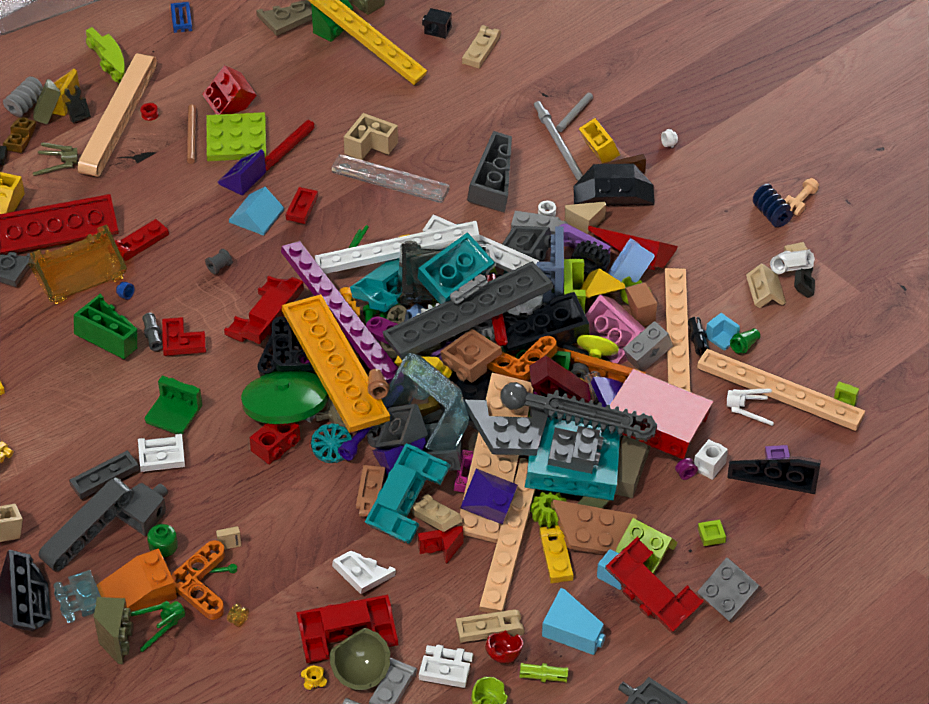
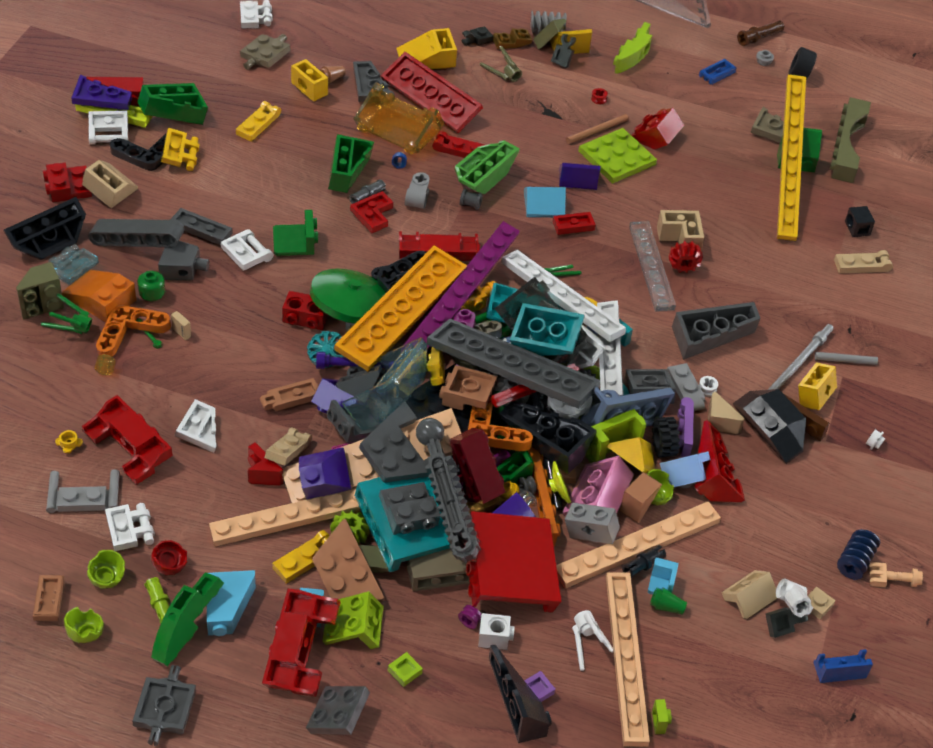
camera: 55 degrees right, 0 degrees up
light nougat beam [78,53,157,177] -> none
red axle [265,120,315,171] -> none
olive cylinder [330,628,390,690] -> none
teal bracket [365,443,451,545] -> none
nougat cone [368,369,389,399] -> none
light grey axle [450,274,488,304] -> none
tan plate [456,610,524,643] -> none
none -> green slope [151,572,224,666]
none -> light grey piece [405,172,430,209]
none -> bright green wedge [455,140,520,195]
none -> red gear [669,240,703,273]
none -> blue hinge [813,649,873,683]

